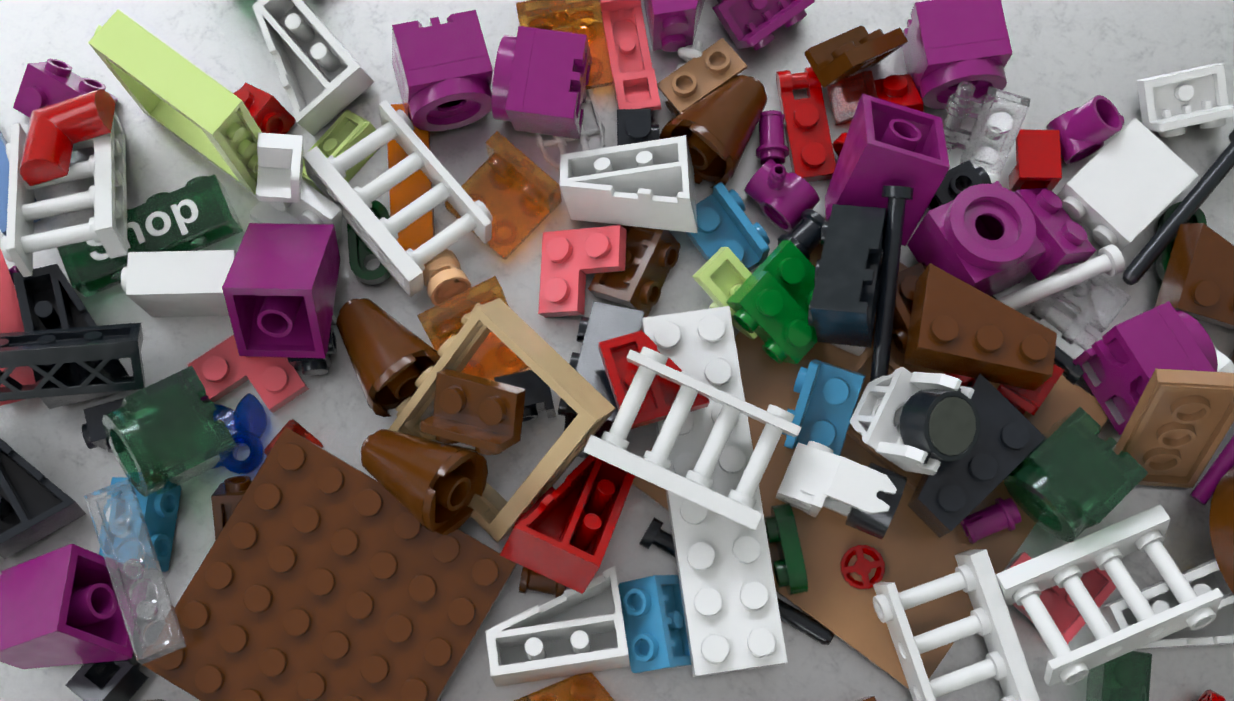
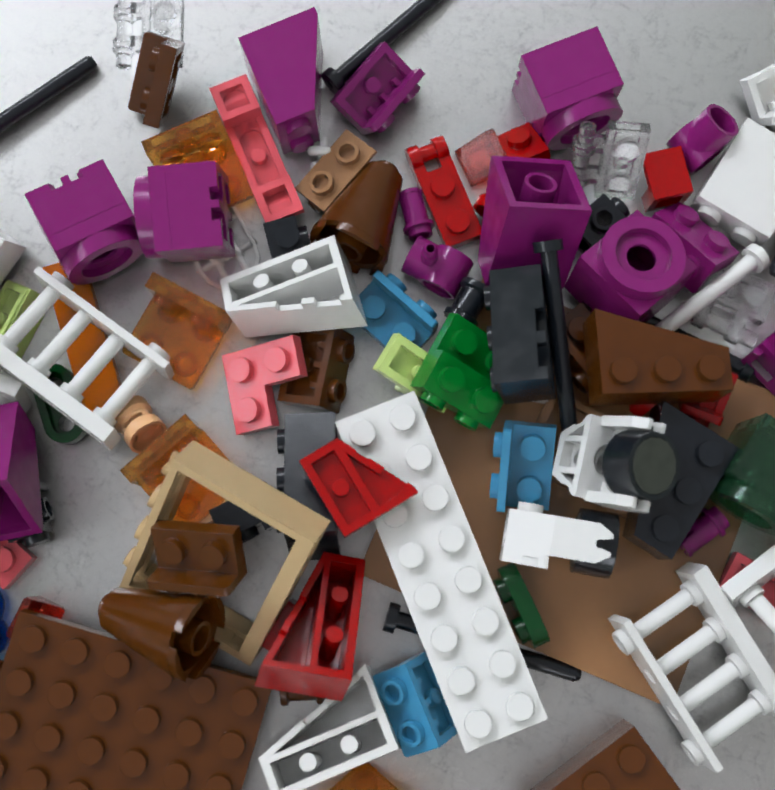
camera: 15 degrees left, 5 degrees up
reddish brown cone [336,298,440,417] -> none
white fence [583,347,802,530] -> none
reddish brown bracket [804,26,908,88] -> none
red wheel [840,545,885,589] -> none

